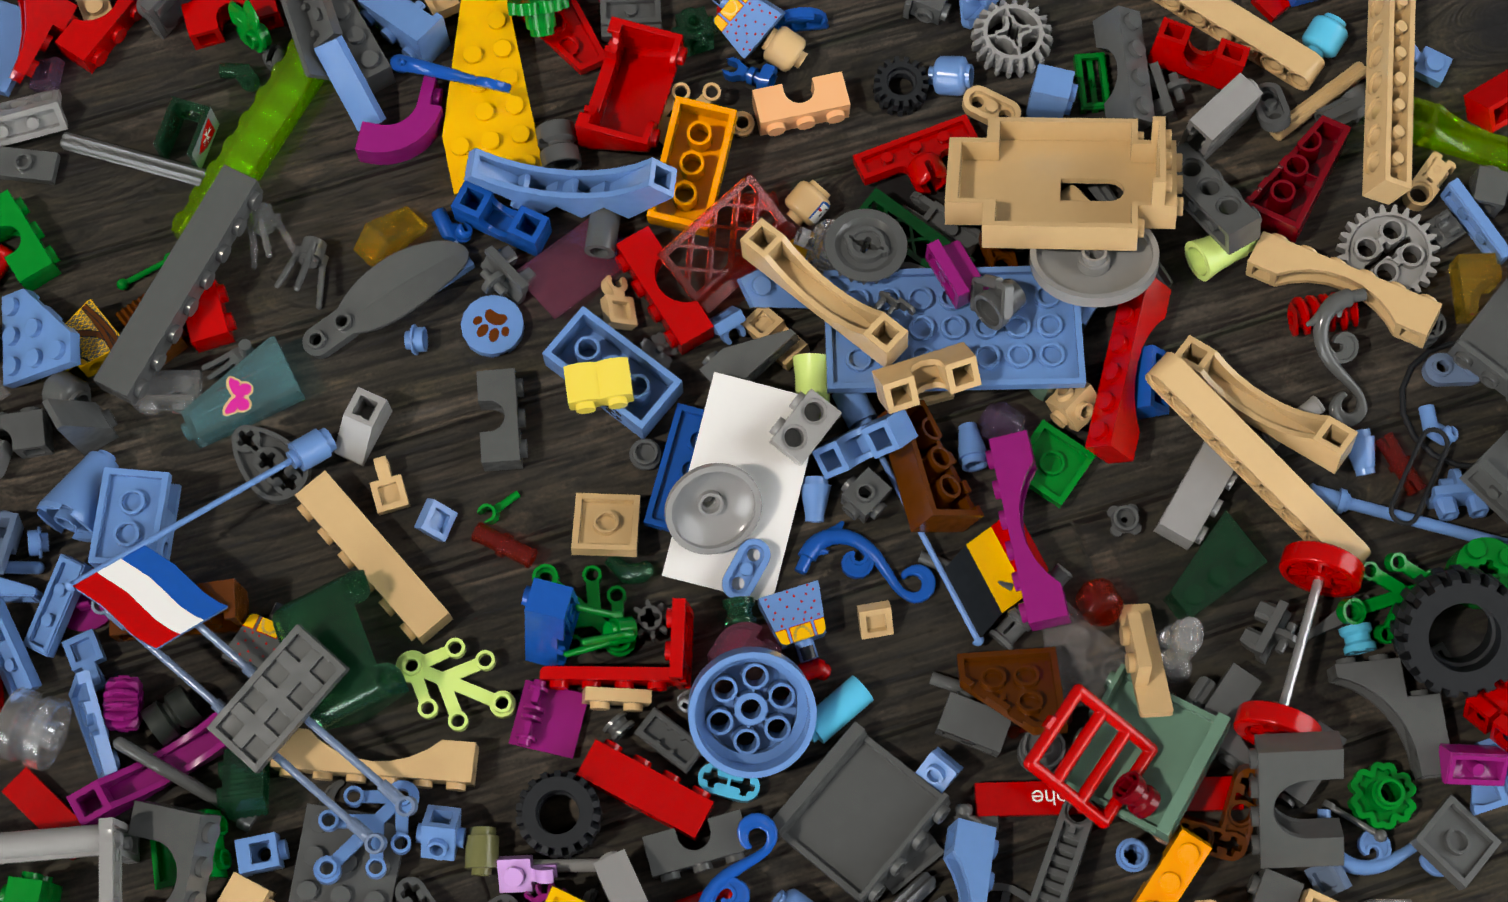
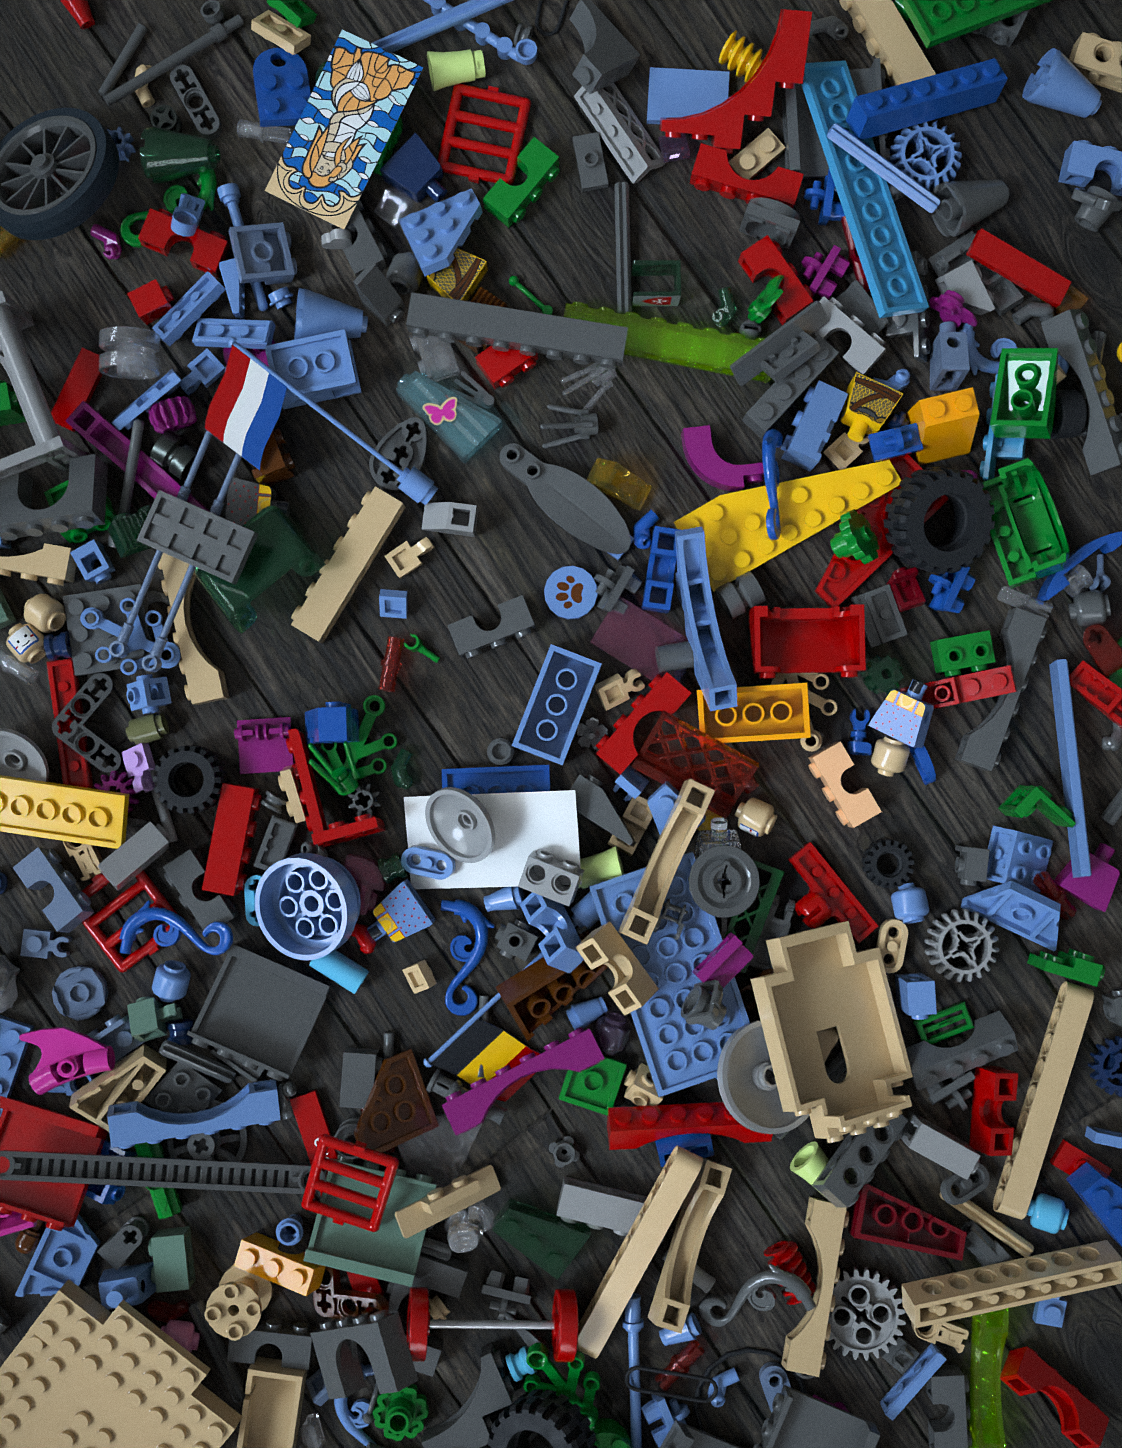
camera: 70 degrees right, 15 degrees up
medium blue tile [314,35,387,132] -> none
yellowish green plant [396,638,517,732] -> none
medium blue plate [404,324,428,355] -> none
light yellow brick [563,357,634,414] -> none
tan plate [571,493,641,557] -> none
medium blue bracket [915,747,964,794] -> none
clear red head [1075,578,1124,627] -> none
dark red wheel [1112,771,1161,819] -> none
clear yellow arch [1448,253,1502,324] -> none

